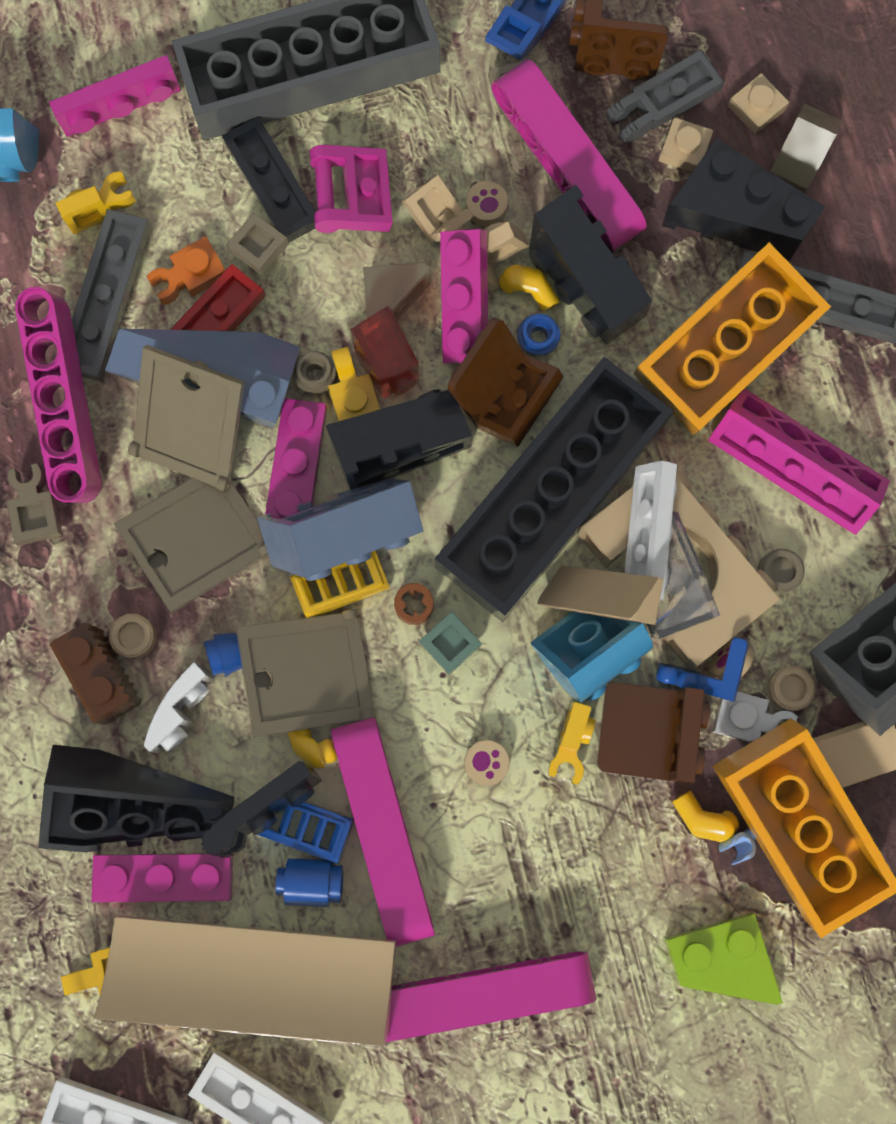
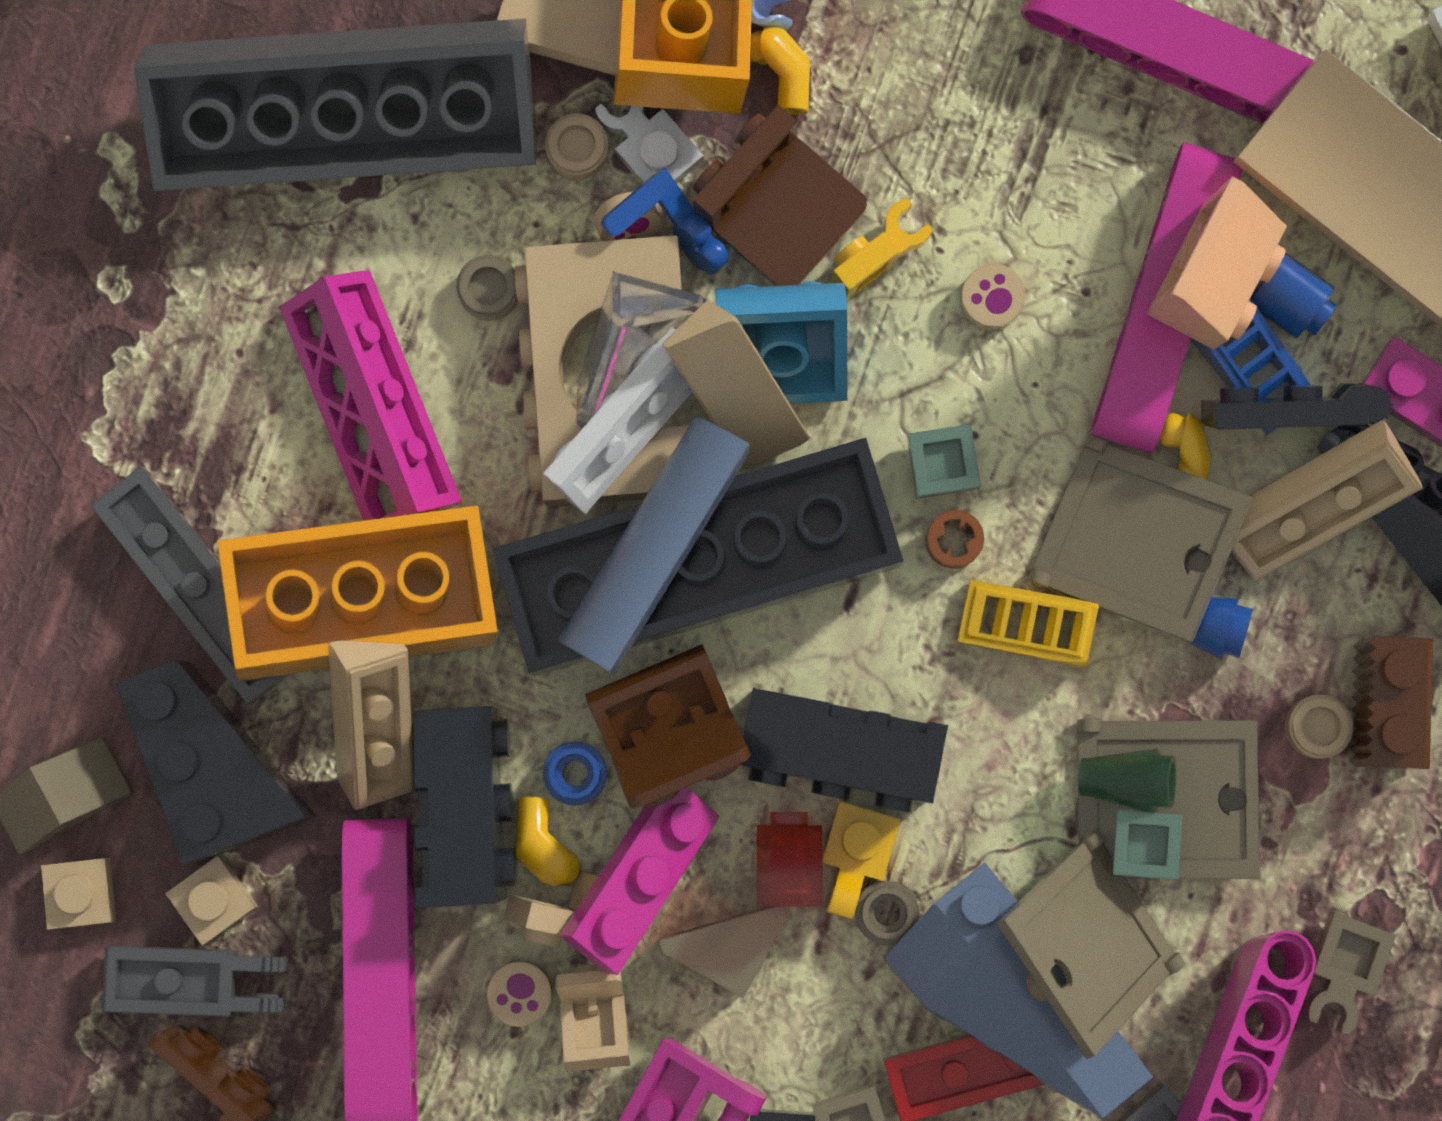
camera: 140 degrees left, 5 degrees up
white slope [144,662,213,753] -> none
sand blue wedge [257,478,424,581] -> none
dark pink plate [265,398,327,519] -> none
none -> tan slope [328,640,414,810]
none -> sand blue brick [557,417,750,675]
none -> clear green cone [1078,748,1176,813]
none -> sand green plate [1113,810,1183,880]
none -> light nougat slope [1147,176,1287,350]
none -> tan slope [1231,420,1423,582]

